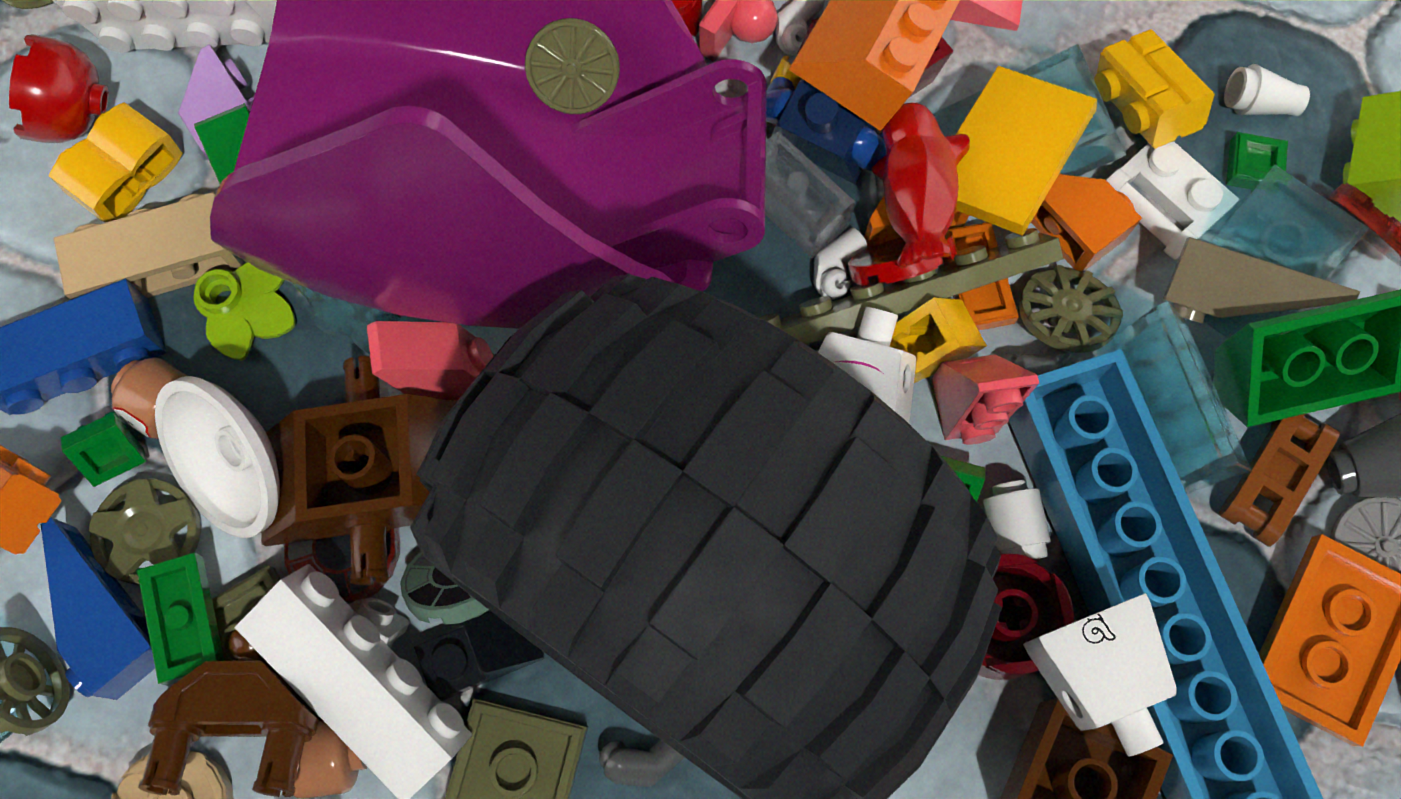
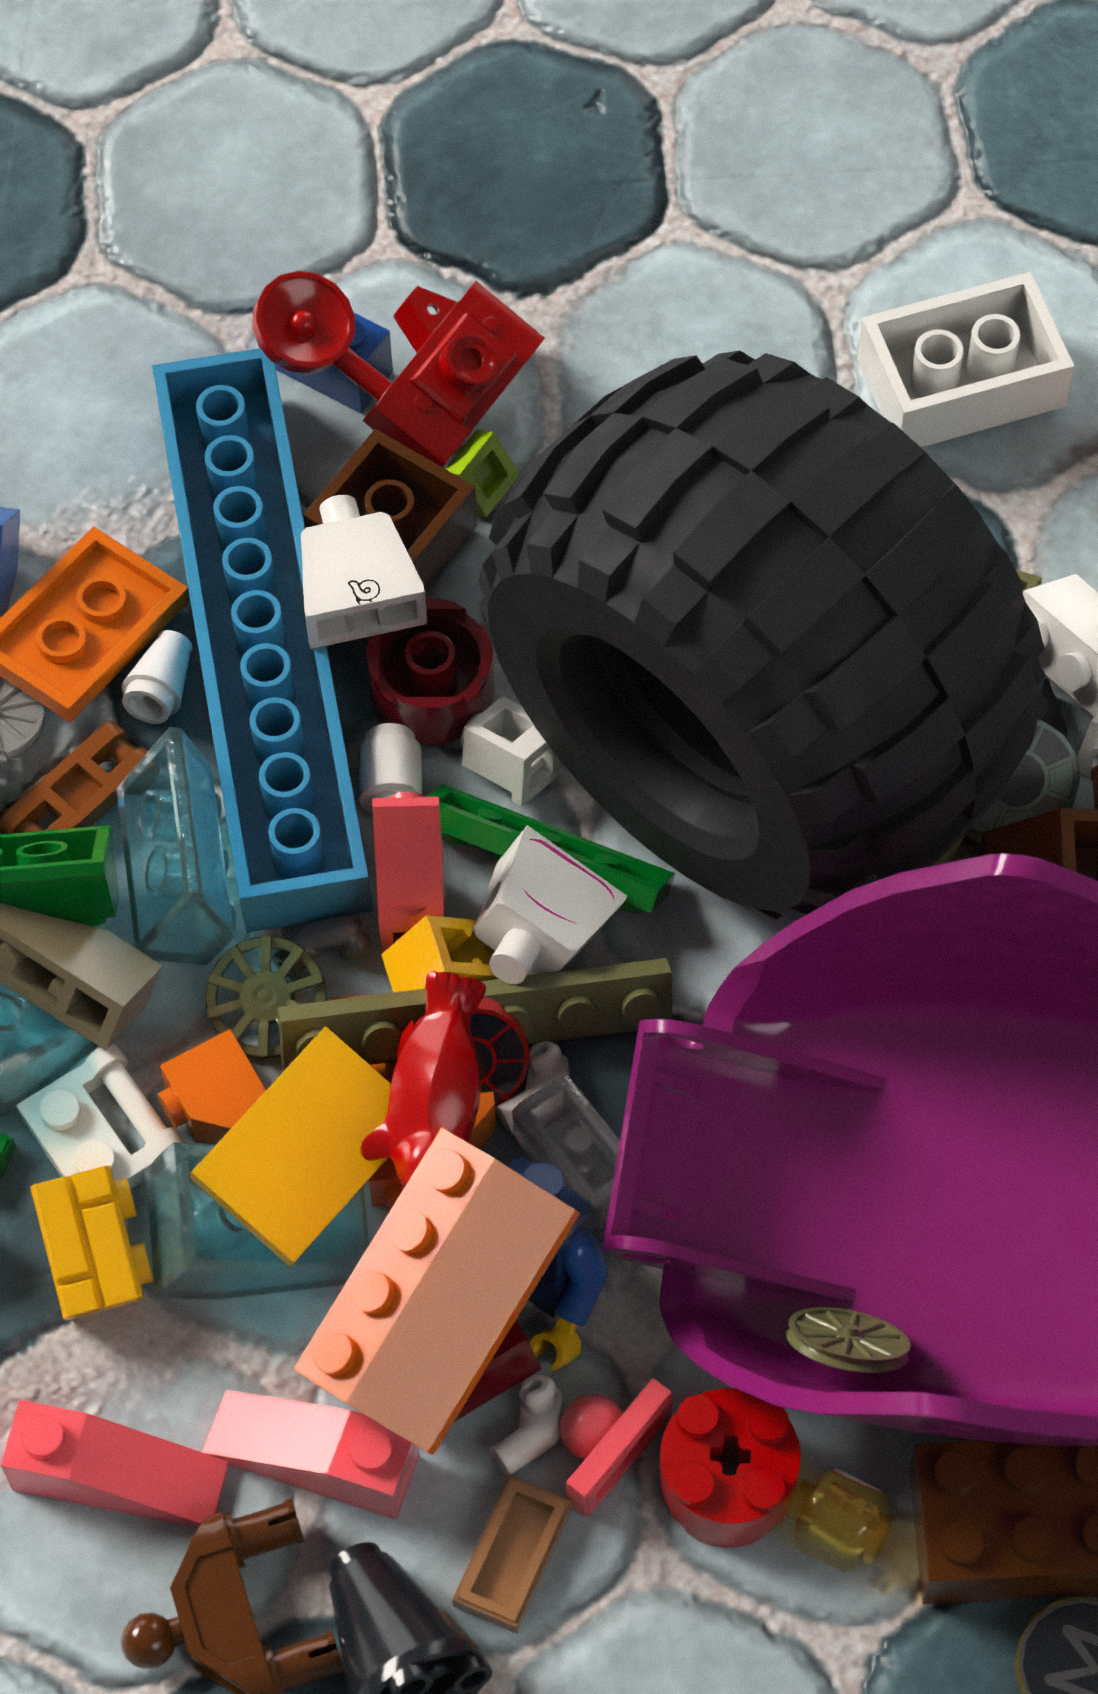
camera: 170 degrees left, 10 degrees down
none -> white cone [122,630,192,724]

